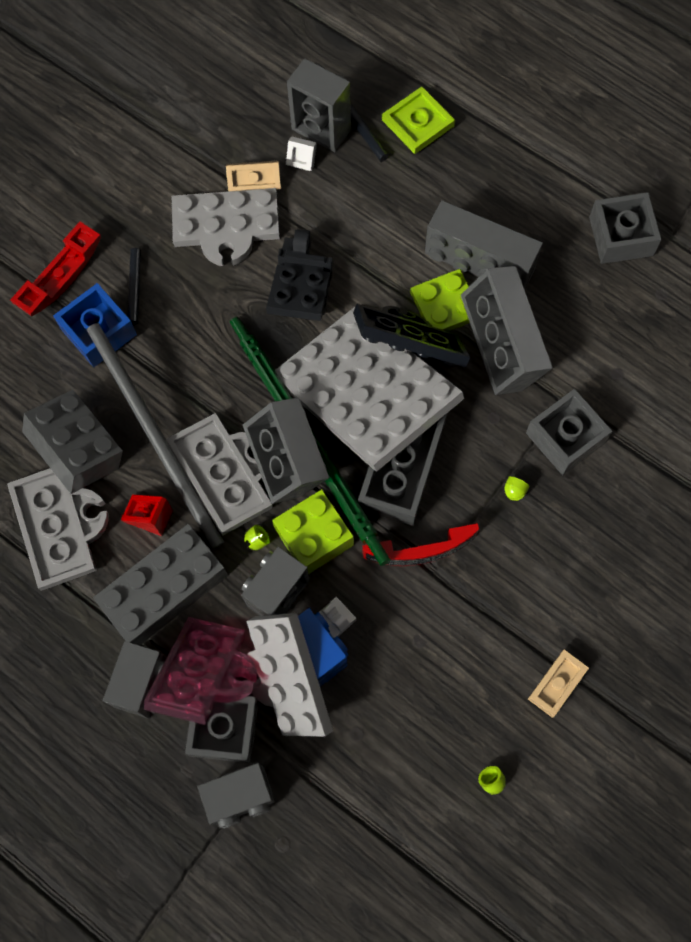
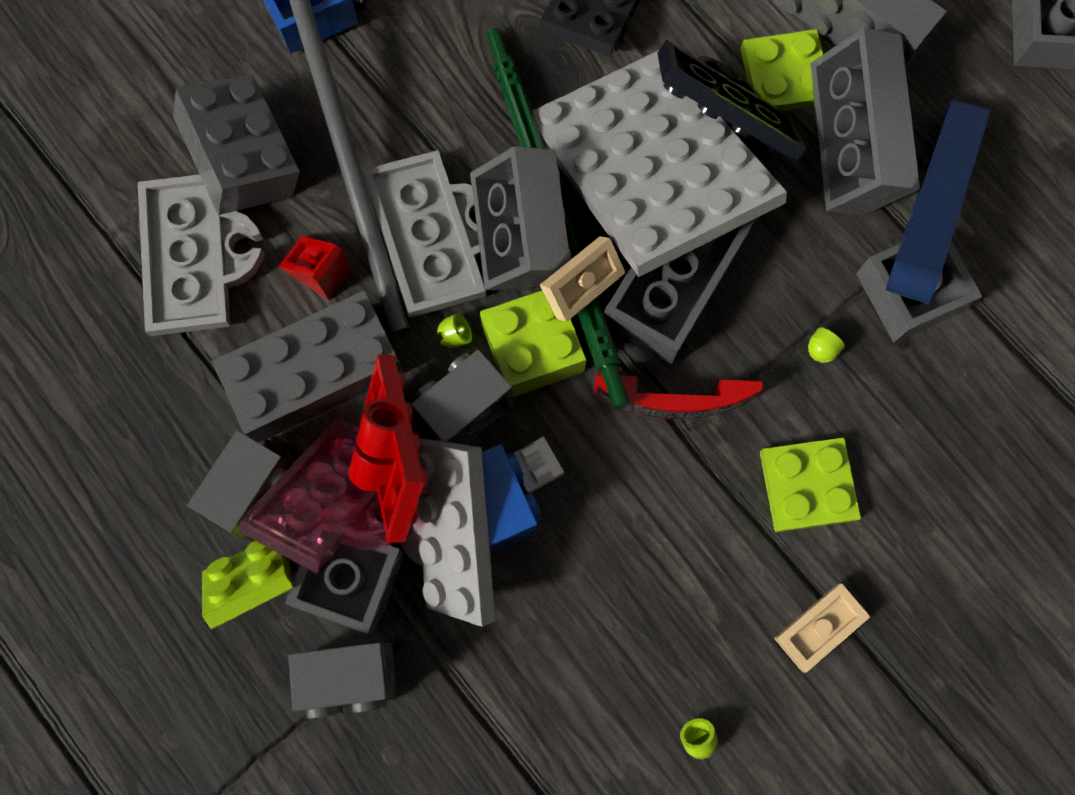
camera: 10 degrees right, 5 degrees up
none -> lime plate [202,533,293,629]
none -> red plate [348,354,428,542]
none -> tan plate [540,236,625,322]
none -> lime plate [760,438,861,533]
none -> dark blue beam [885,99,991,304]

